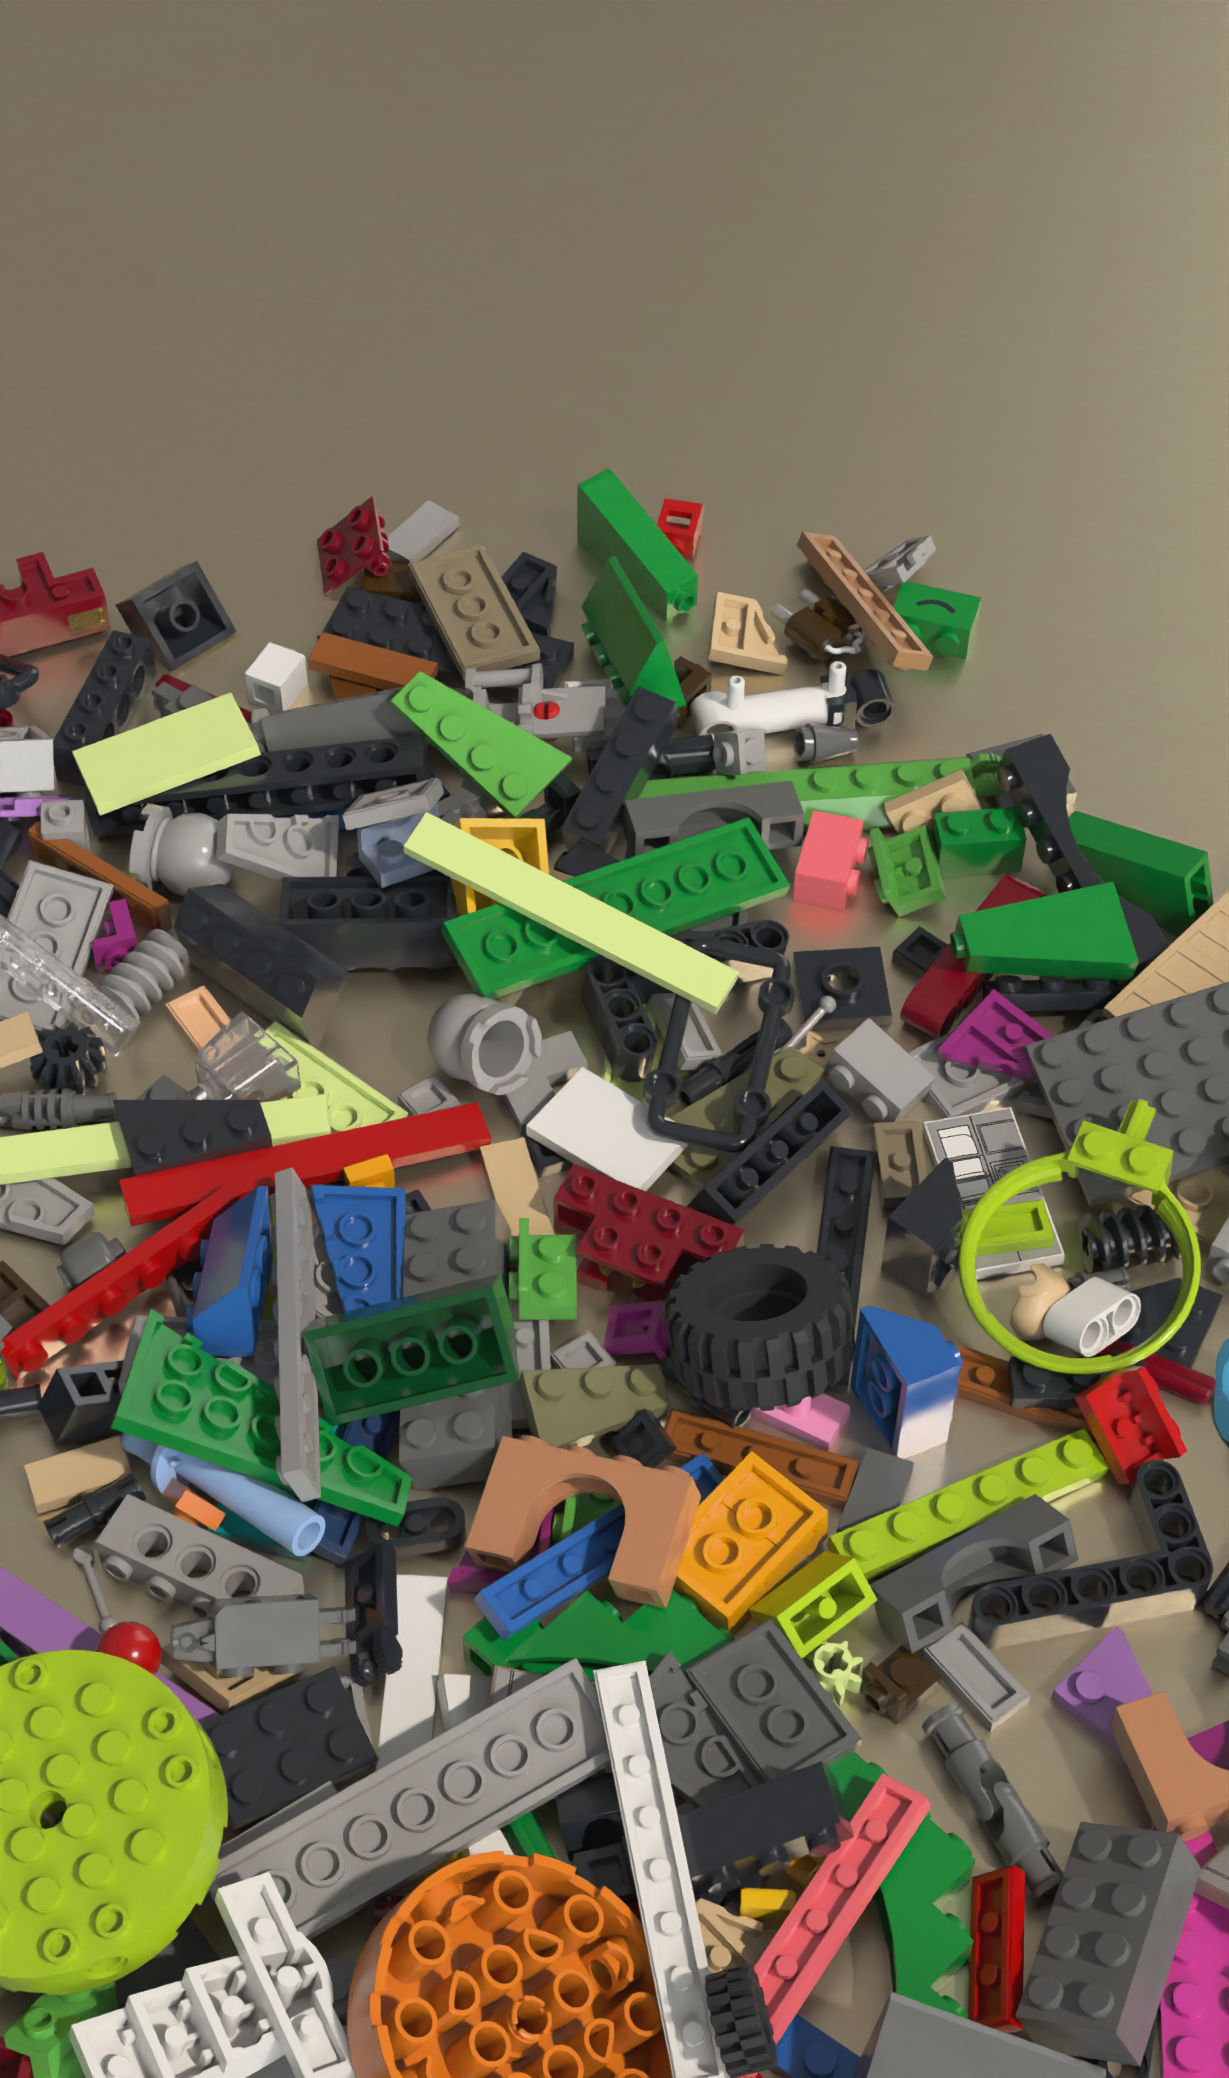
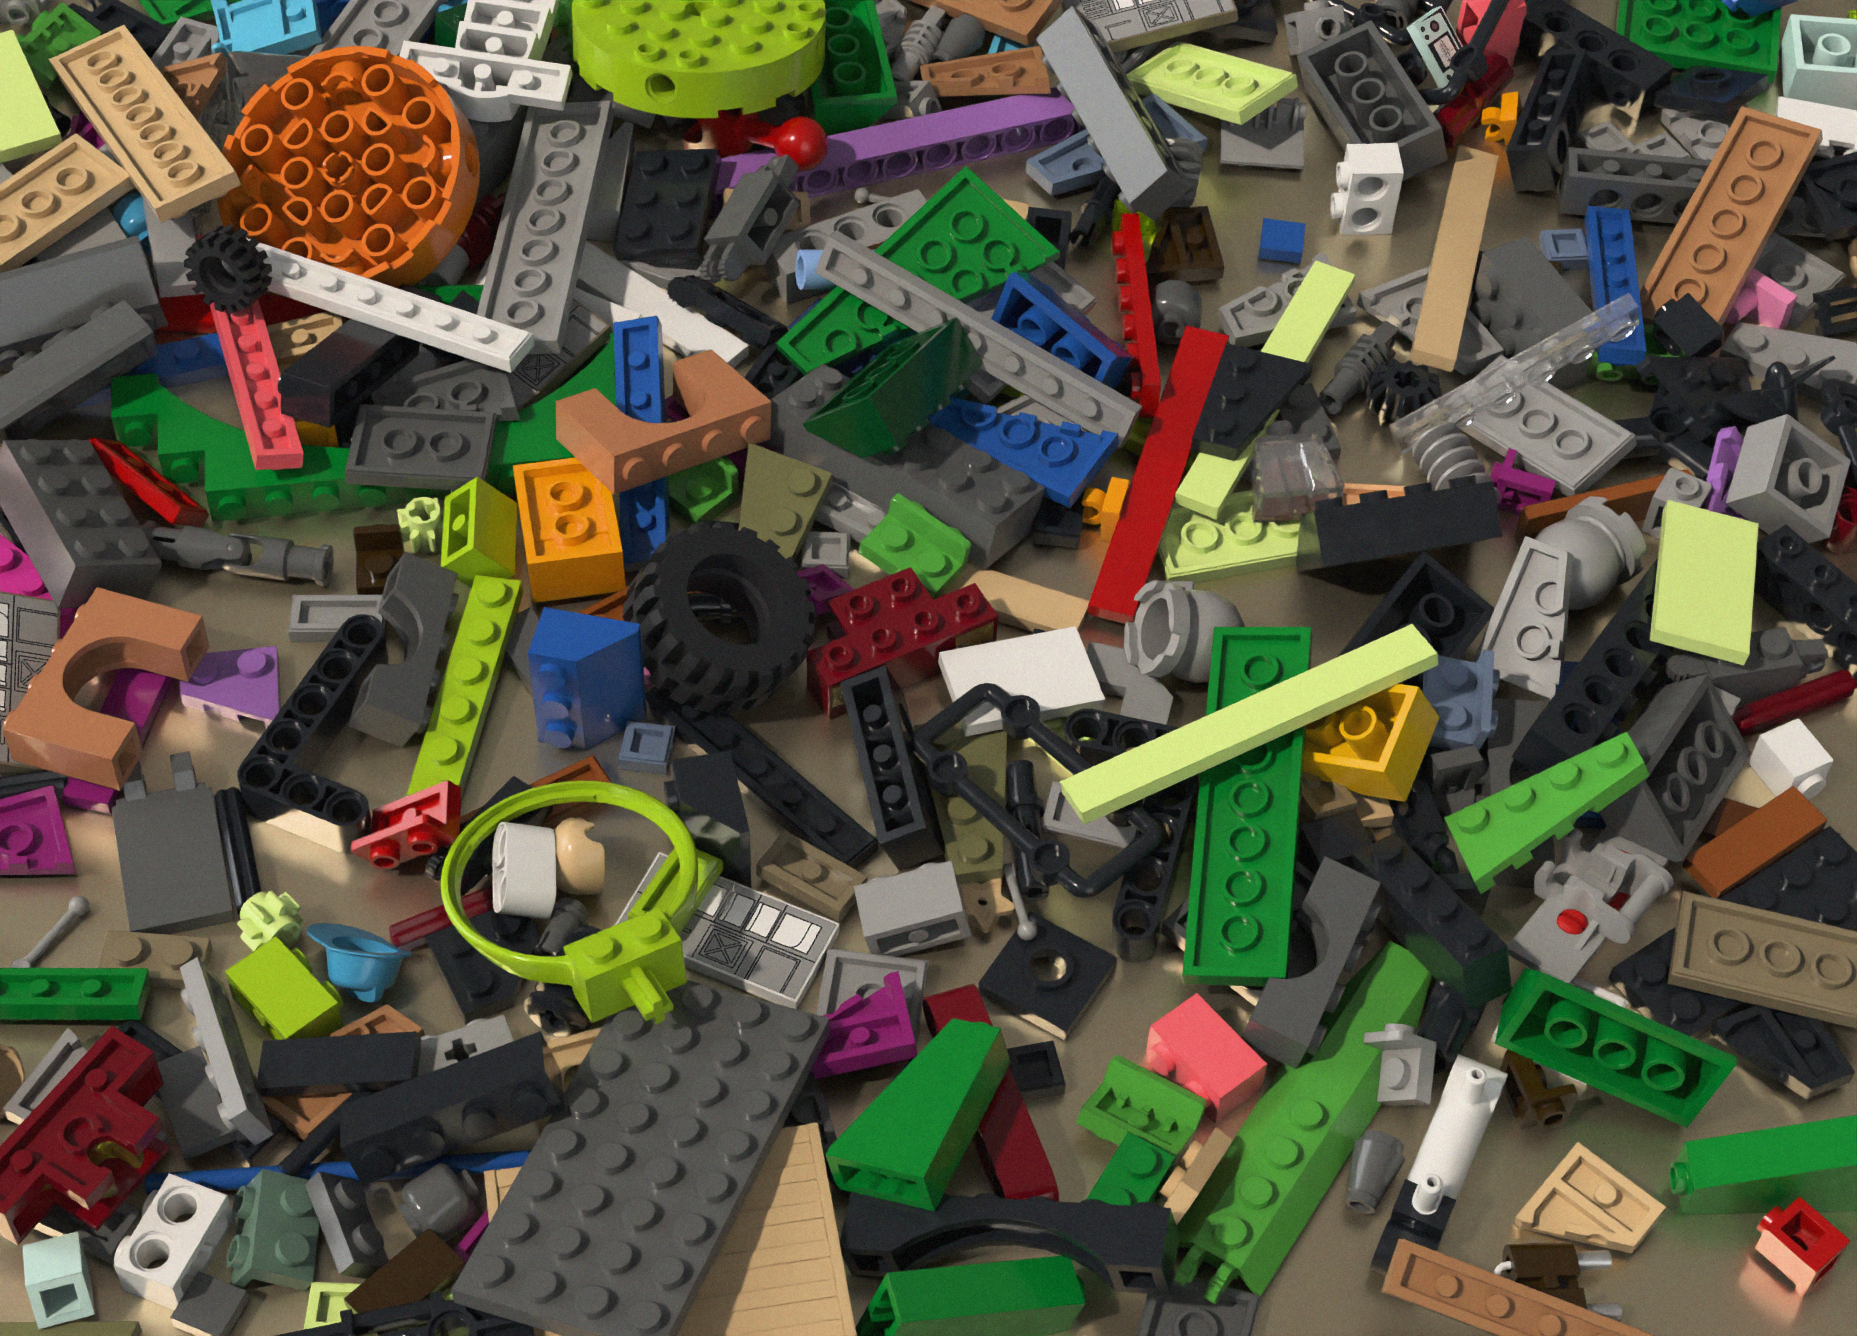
camera: 125 degrees right, 0 degrees up
light grey tile [343,777,444,830] -> none

